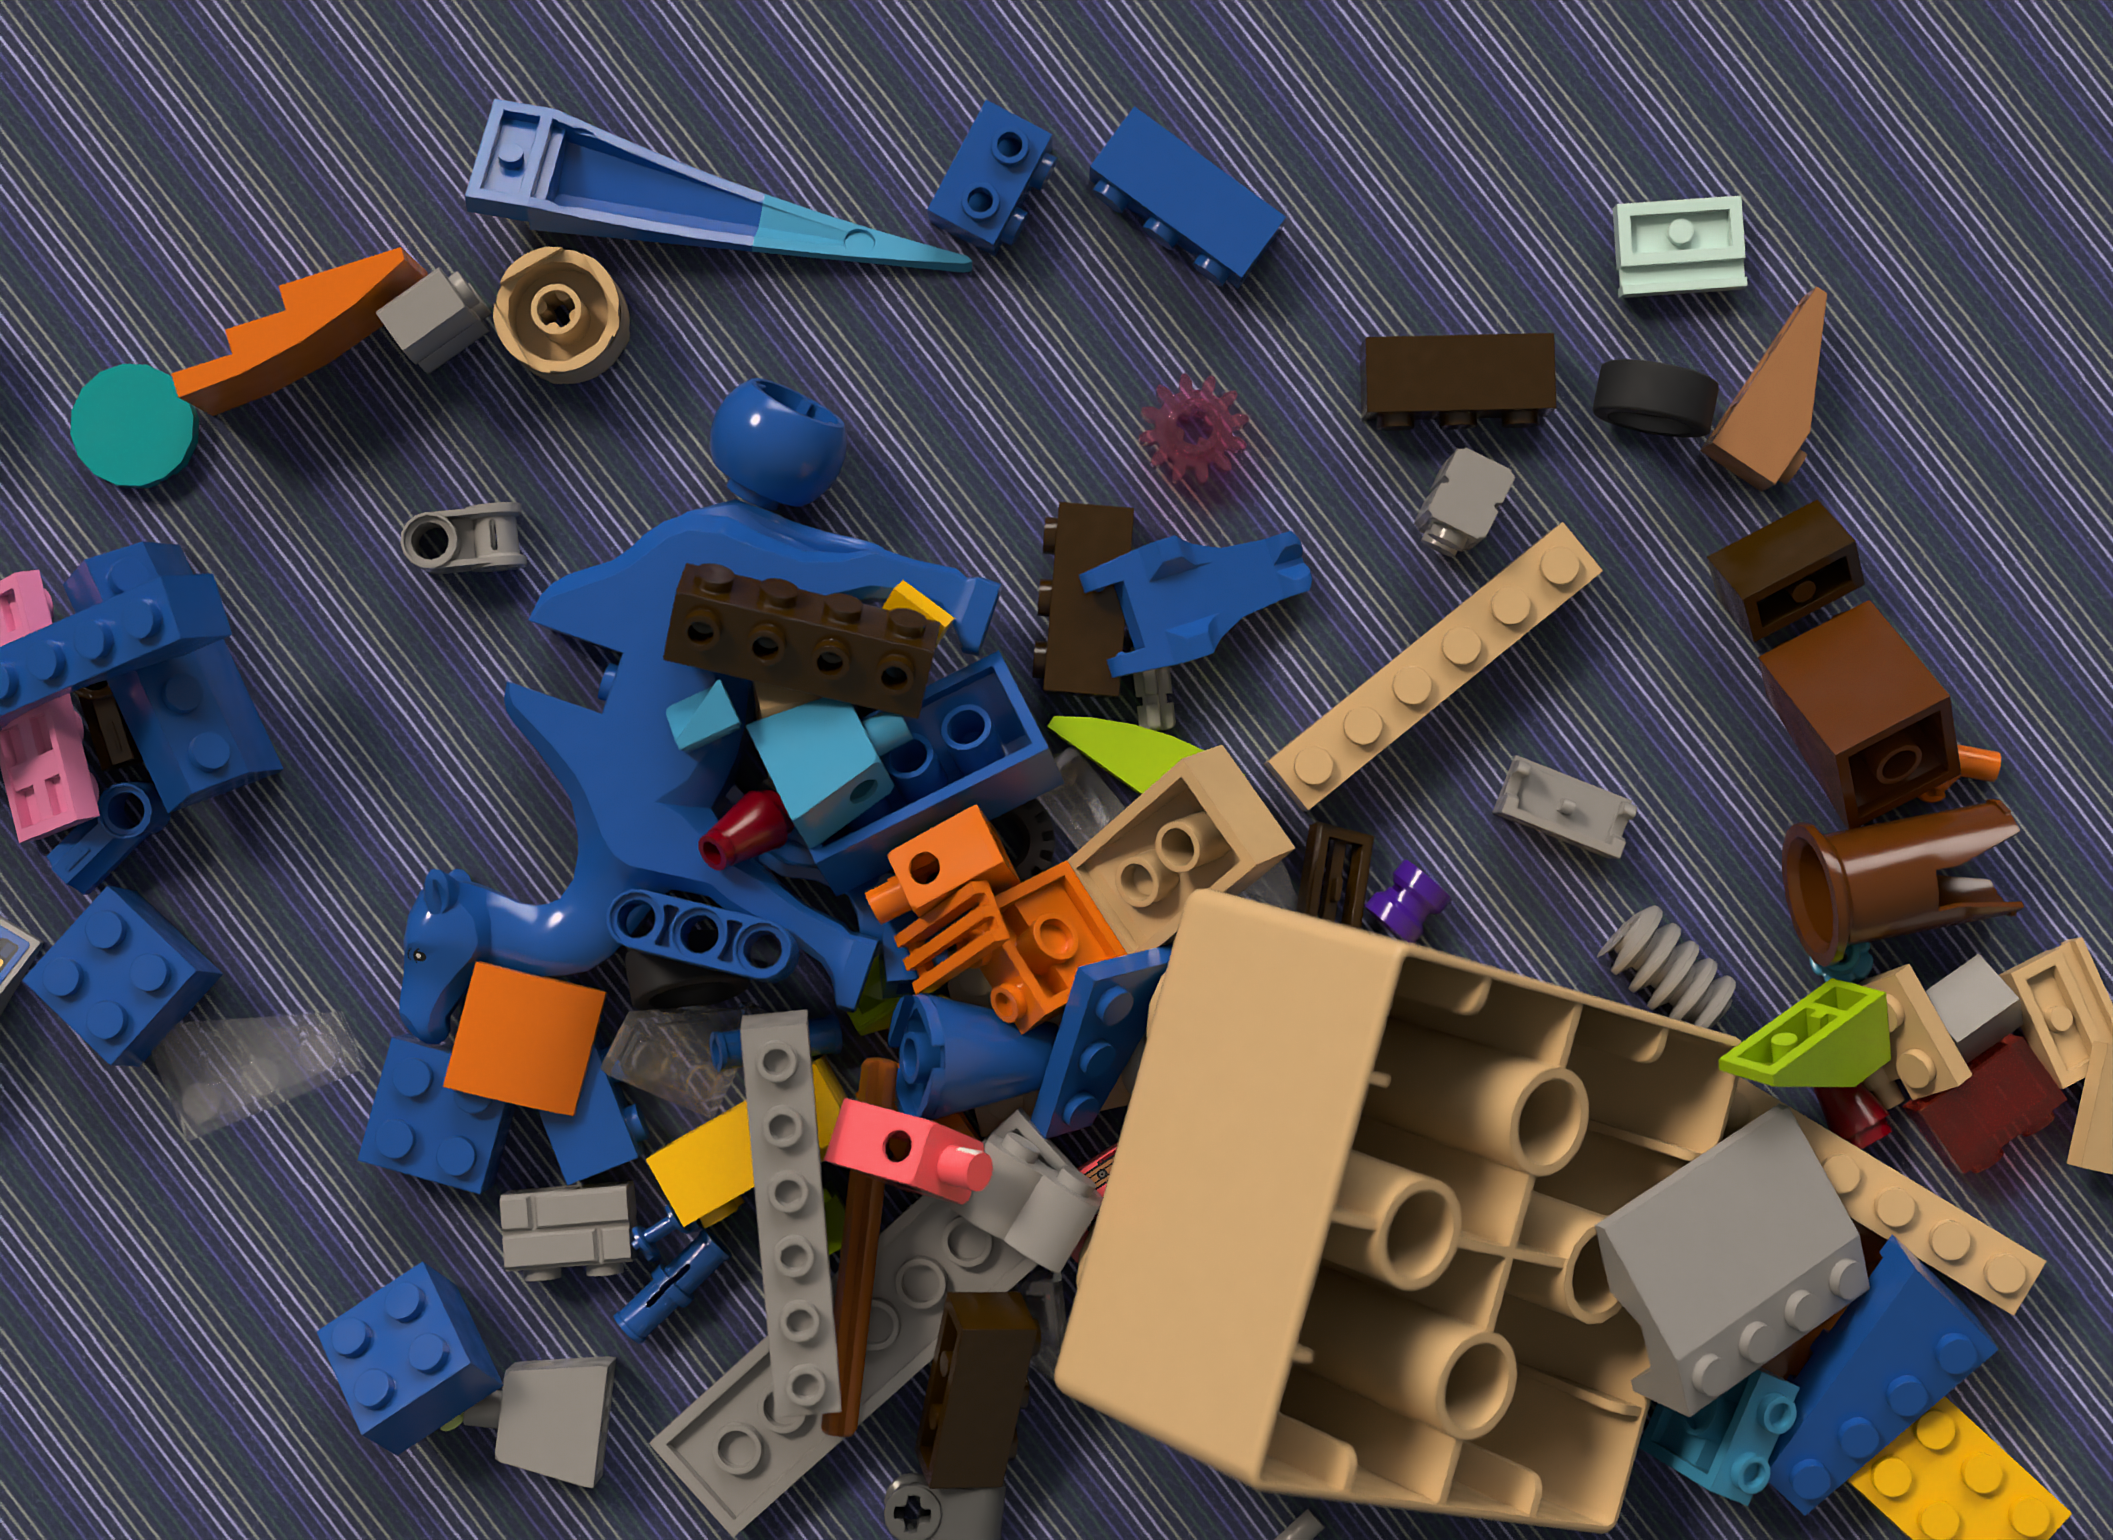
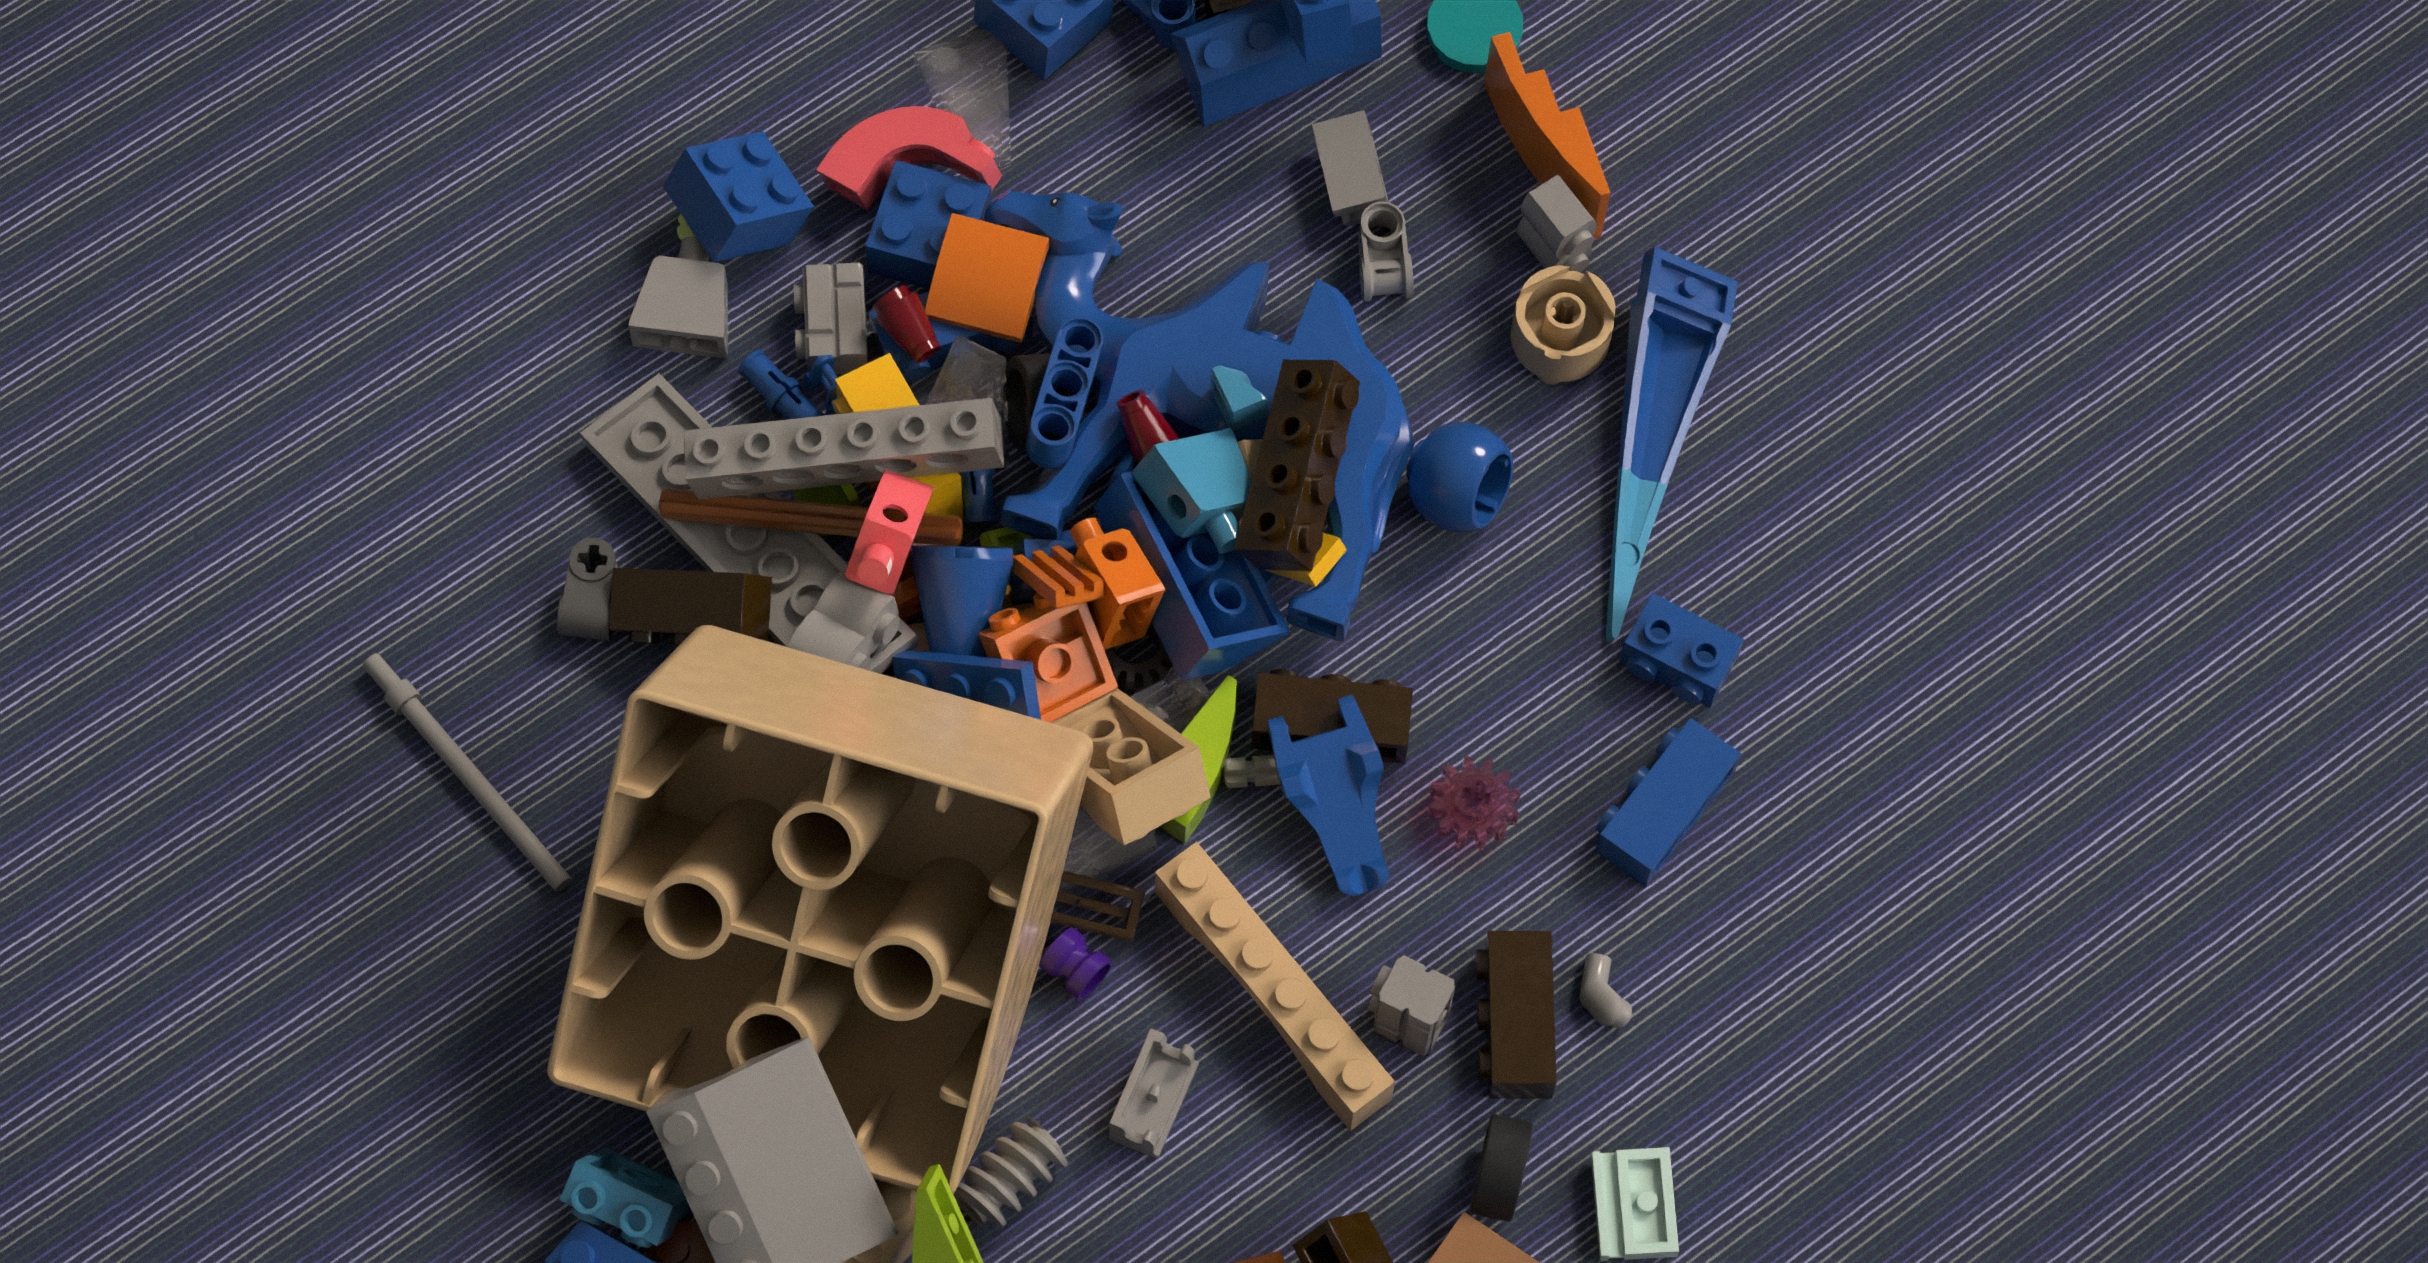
camera: 85 degrees right, 20 degrees down
none -> coral arch [816,106,1002,211]
none -> dark red cone [873,285,941,364]
none -> light grey hinge [1312,110,1389,226]
none -> light grey arm [1579,953,1632,1028]

